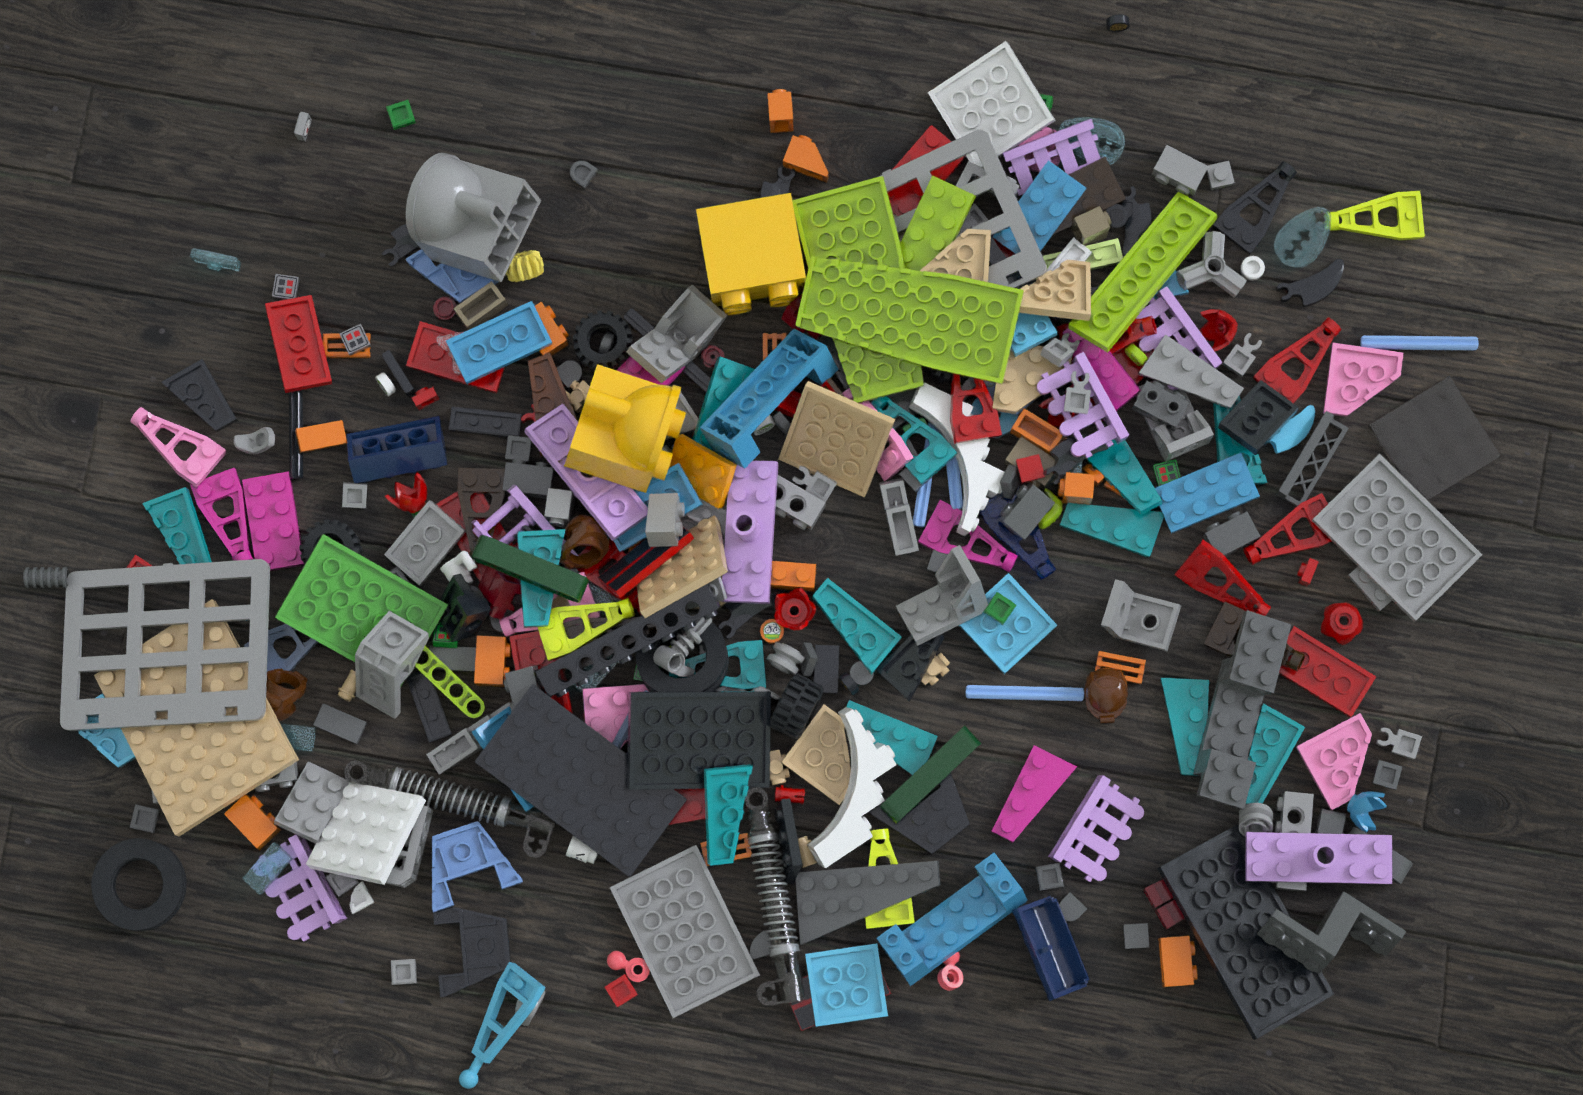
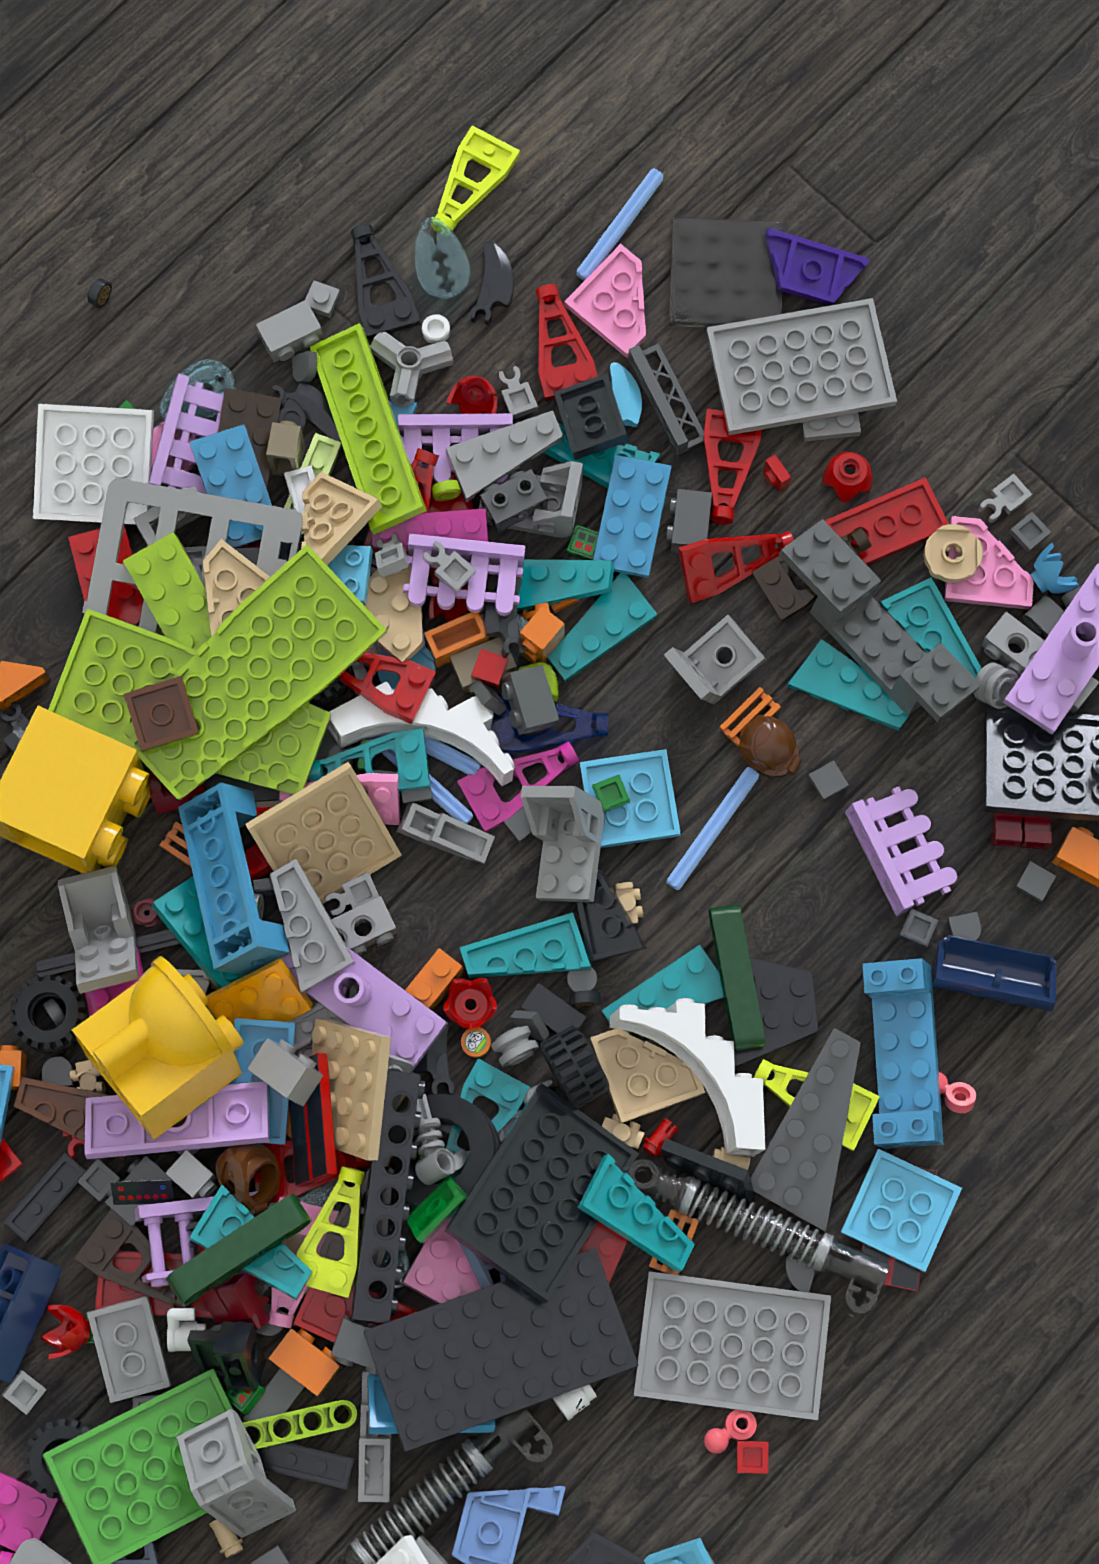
camera: 60 degrees left, 5 degrees down
dark pink wing [991,745,1077,842] -> none
none -> black sticker [110,1180,174,1205]
none -> reddish brown plate [124,676,200,752]
none -> light grey wing [270,859,355,994]
none -> dark grey tile [292,351,317,383]
none -> green slope [408,1176,467,1243]
none -> dark purple wing [765,228,869,306]
none -> dark grey tile [808,761,849,801]
none -> tan plate [923,524,983,583]

